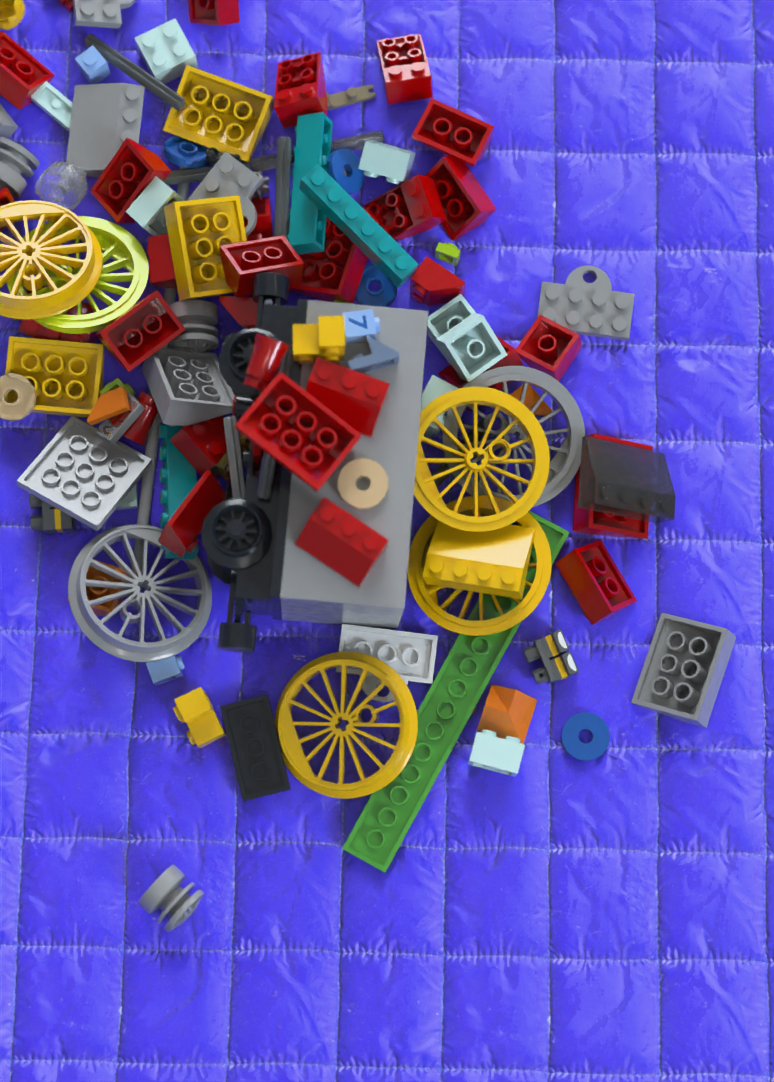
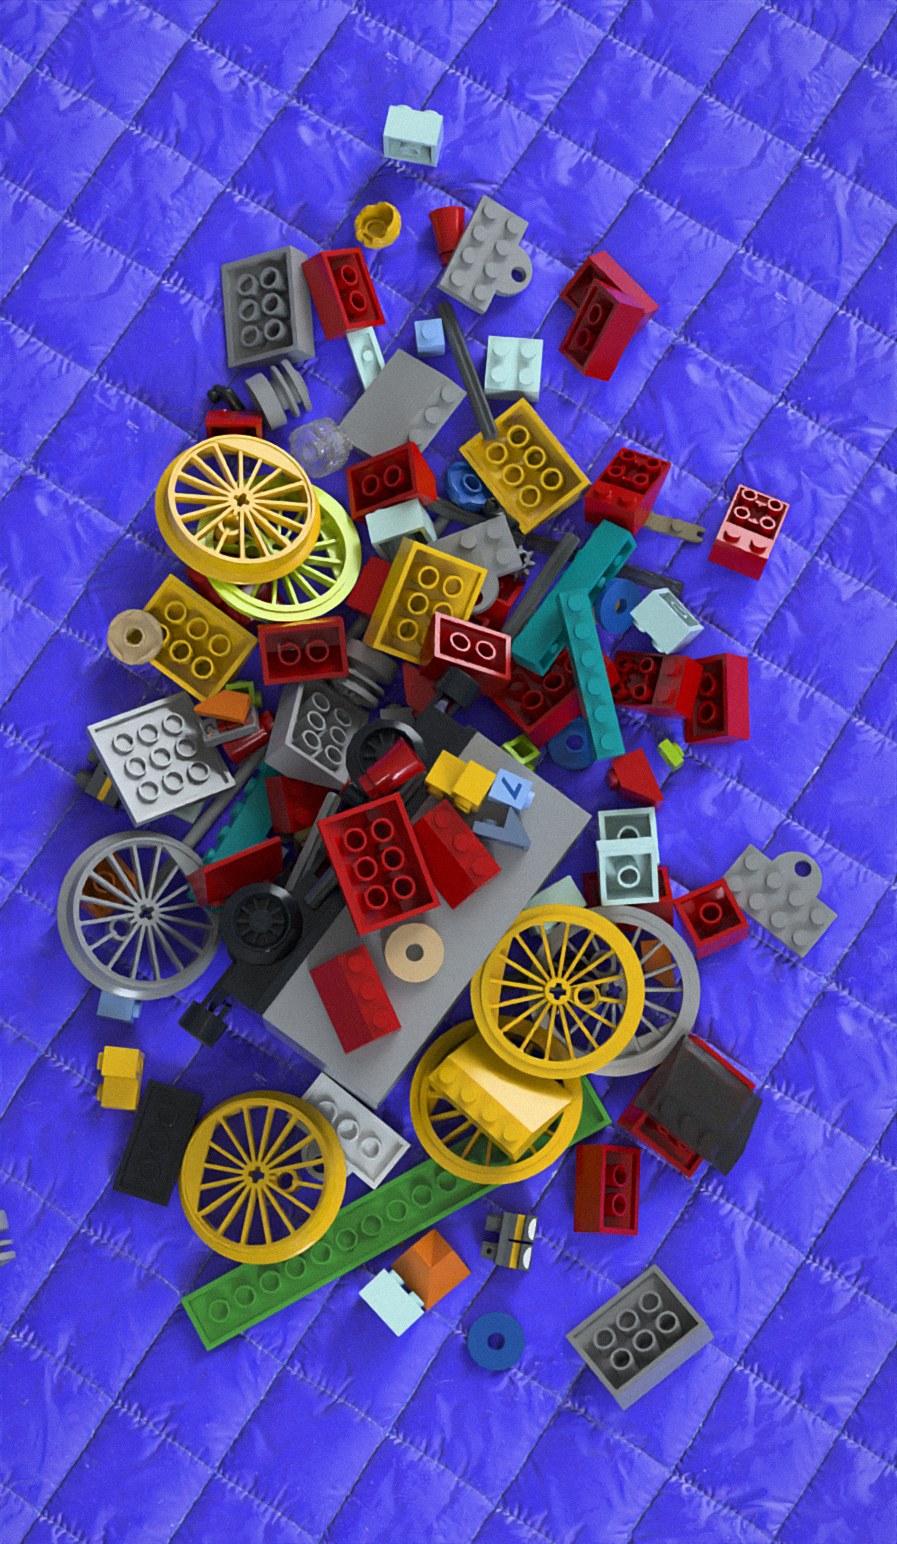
camera: 30 degrees right, 0 degrees up
red slope [411,98,494,166] -> none

